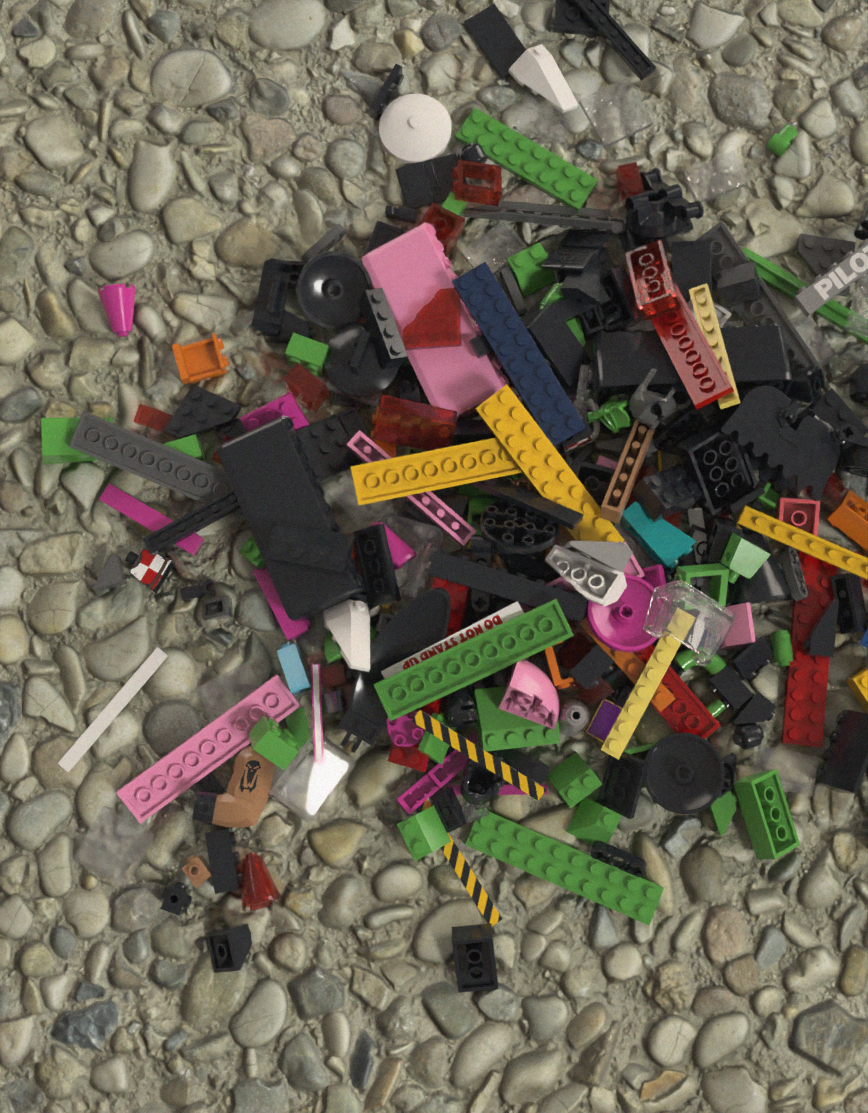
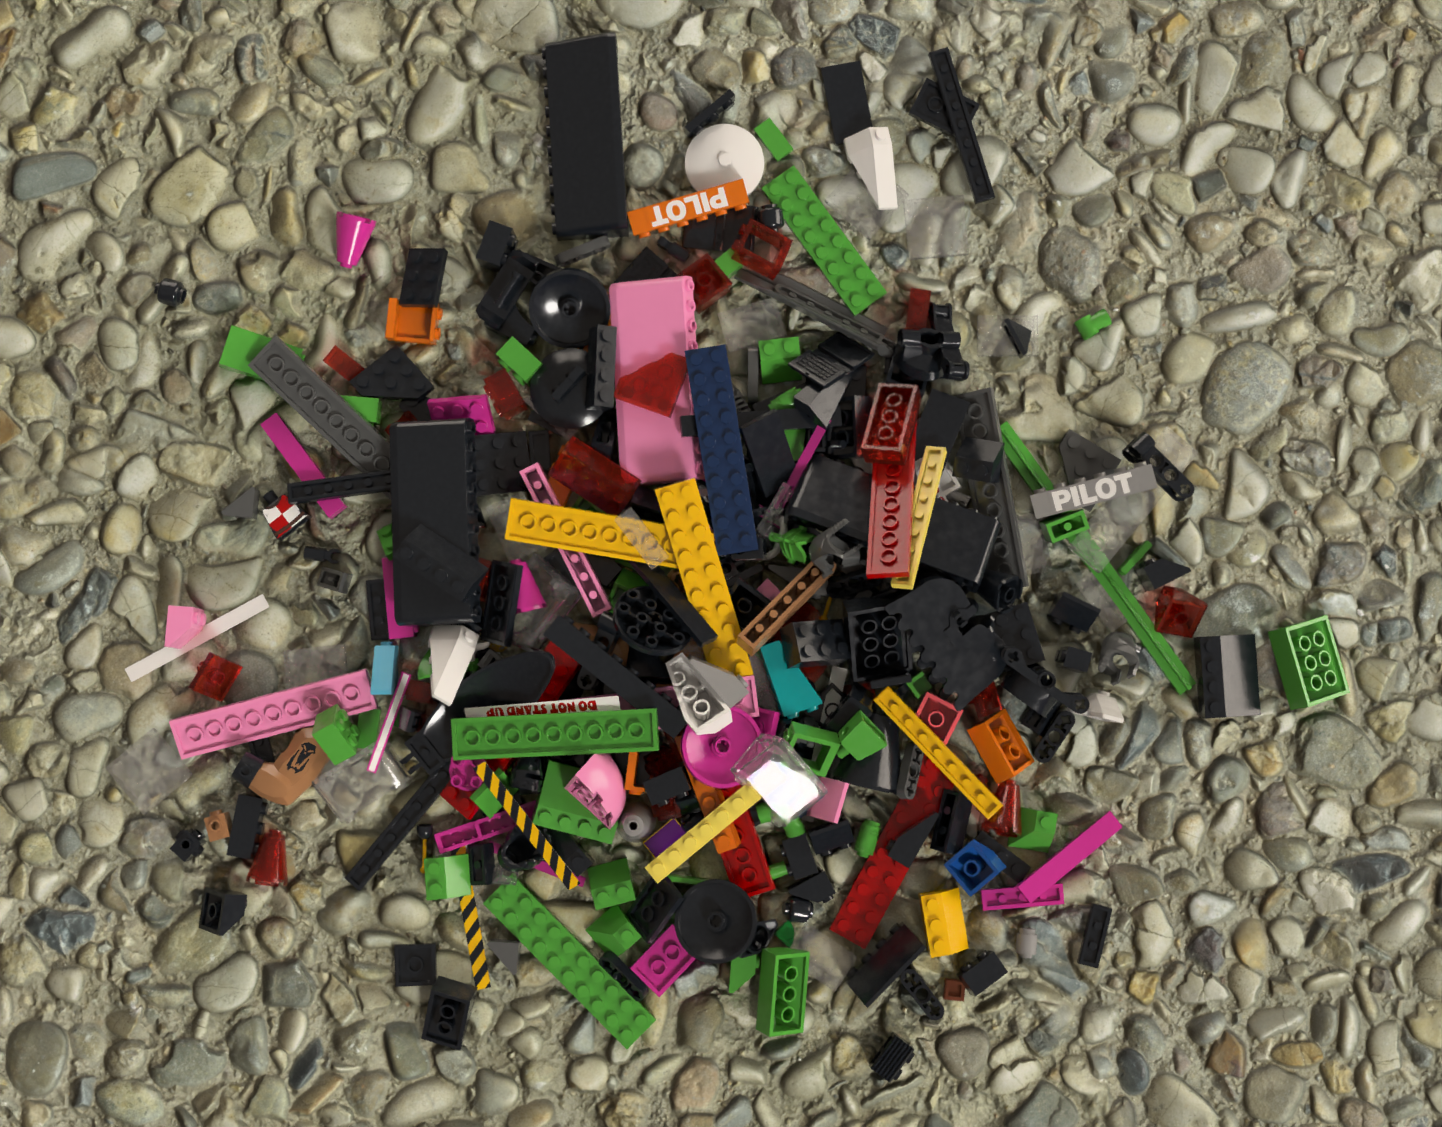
camera: 20 degrees right, 5 degrees up
none -> bright pink slope [164,605,206,649]
none -> clear red tile [189,652,243,702]
none -> black tile [345,761,451,891]
none -> black tile [366,579,389,641]
none -> black tile [394,943,437,987]
none -> black plate [399,248,448,308]
none -> black hinge [417,824,433,874]
none -> black brick [476,220,518,273]
none -> dark grey slope [487,939,521,975]
none -> black windscreen [542,32,629,241]
none -> clear plate [614,507,669,569]
none -> orange brick [627,179,750,239]
none -> dark pink plate [630,923,696,997]
none -> bright green tile [754,117,793,162]
none -> dark pink sticker [774,420,831,511]
none -> green tile [774,919,794,948]
none -> black slope [1001,318,1032,359]
none -> bright green slope [1039,509,1090,544]

